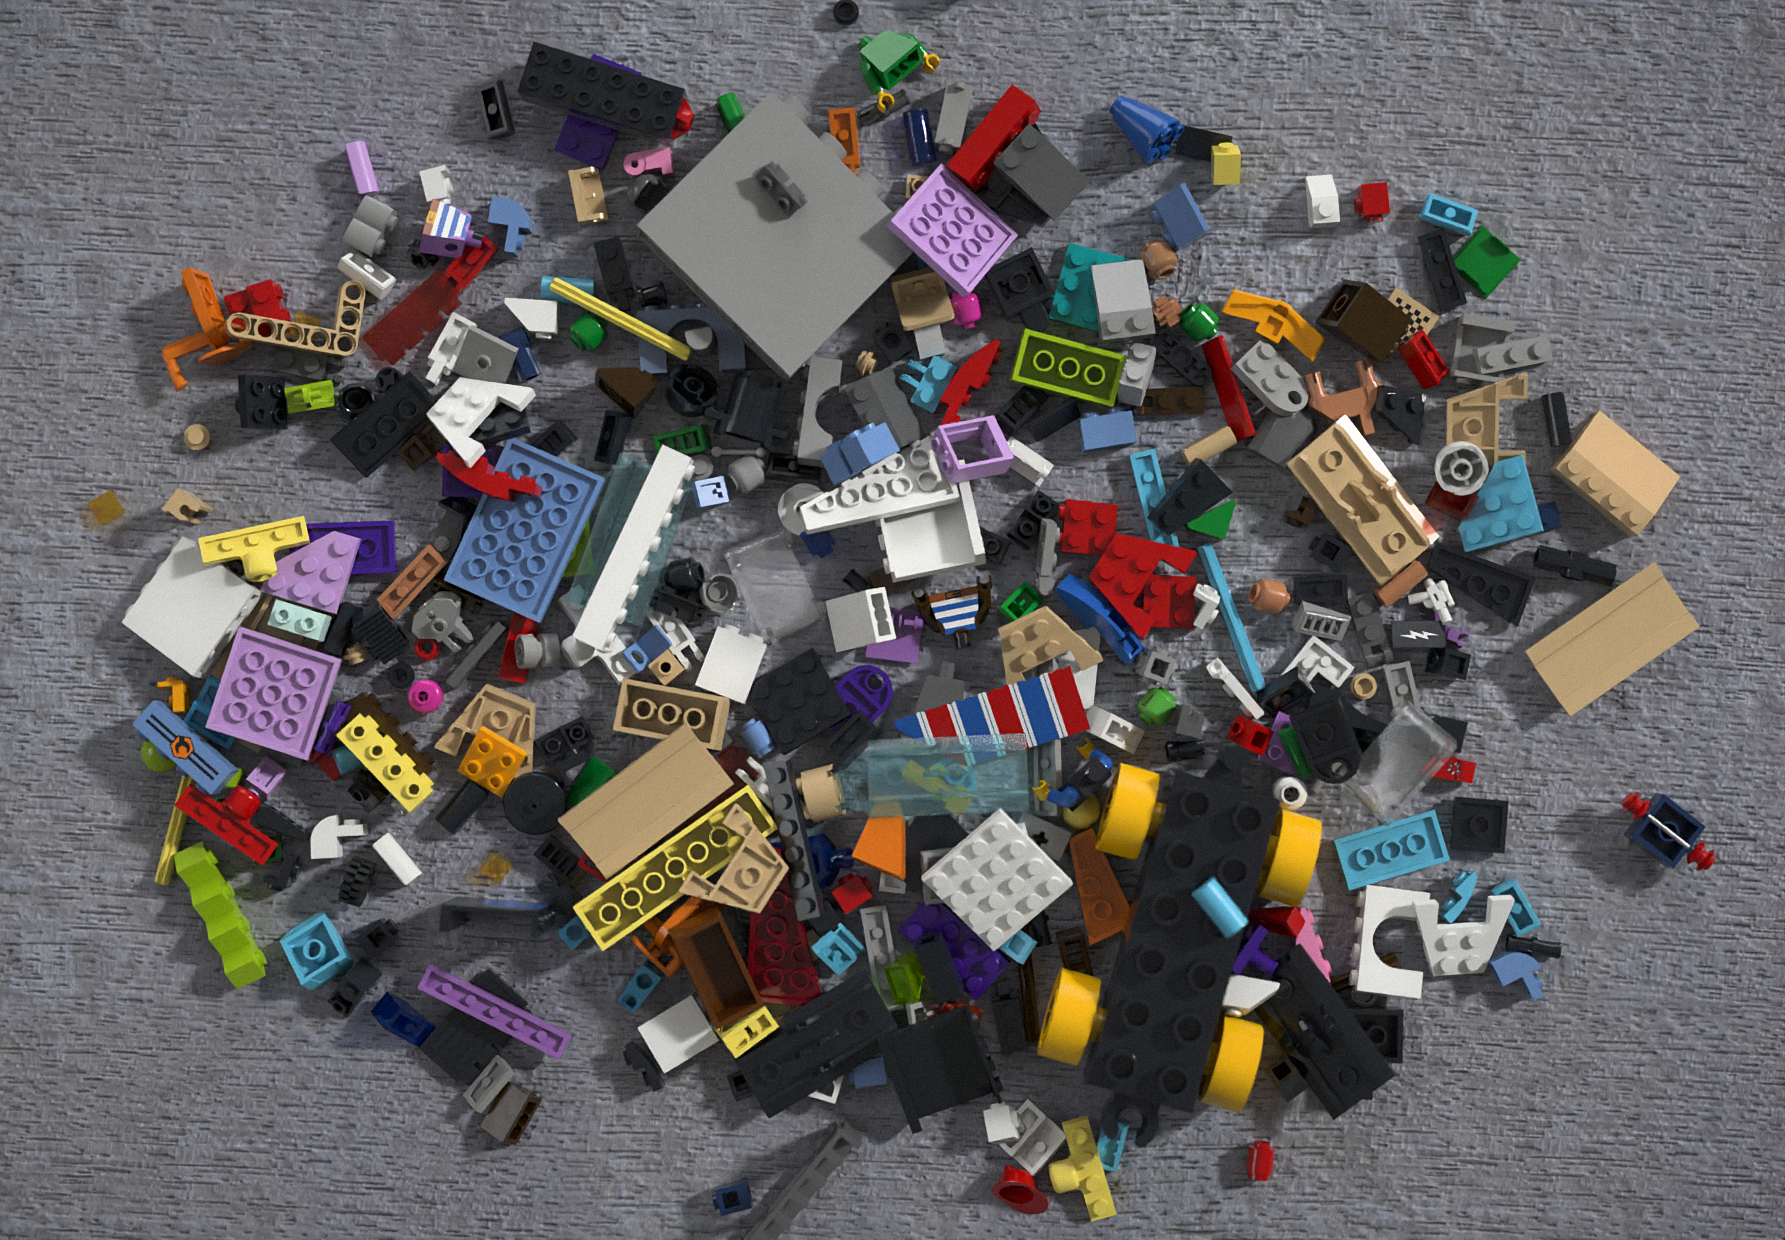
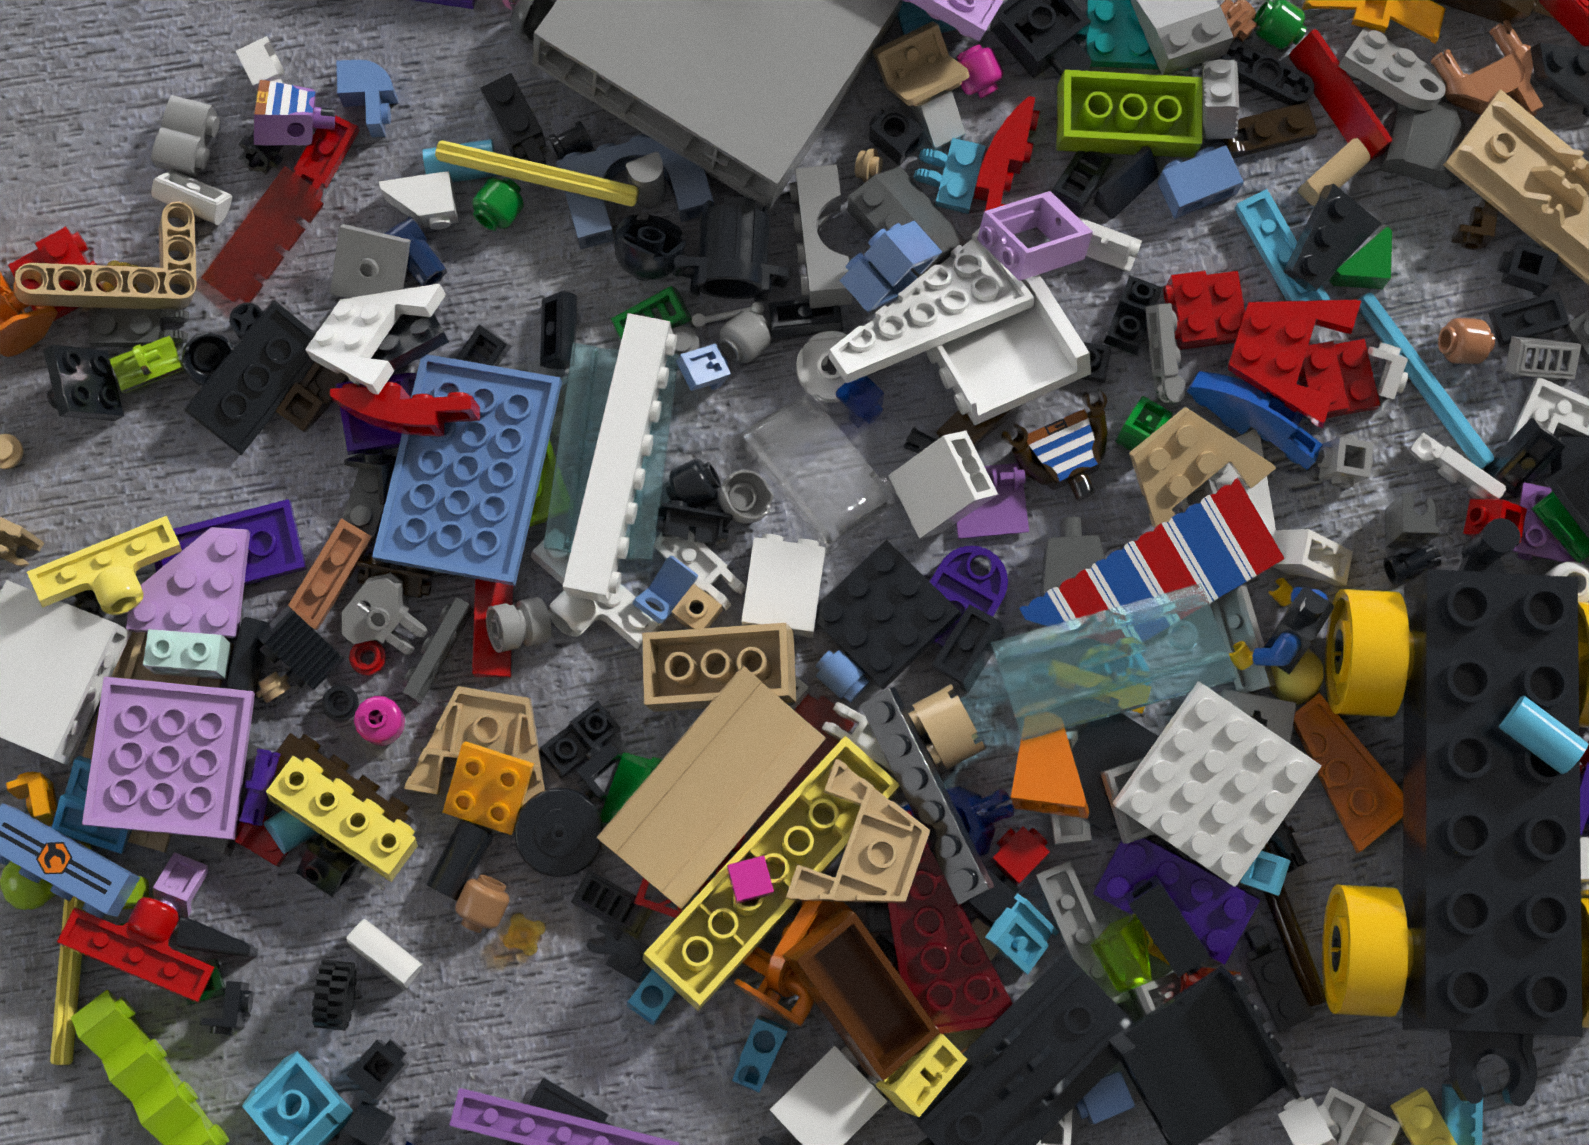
camera: 15 degrees left, 10 degrees down
white brick [311,814,368,859] -> none
lavender brick [344,141,380,200] -> none
white hinge [426,312,478,385] -> none
black panel [439,896,556,938] -> none
tan hinge [568,167,609,226] -> none
dark brown slope [595,367,656,419] -> none
dark brown slope [1055,926,1093,976] -> none
bright green head [1137,687,1176,726] -> none
none -> medium nougat head [455,874,510,933]
none -> dark pink tile [727,855,774,904]

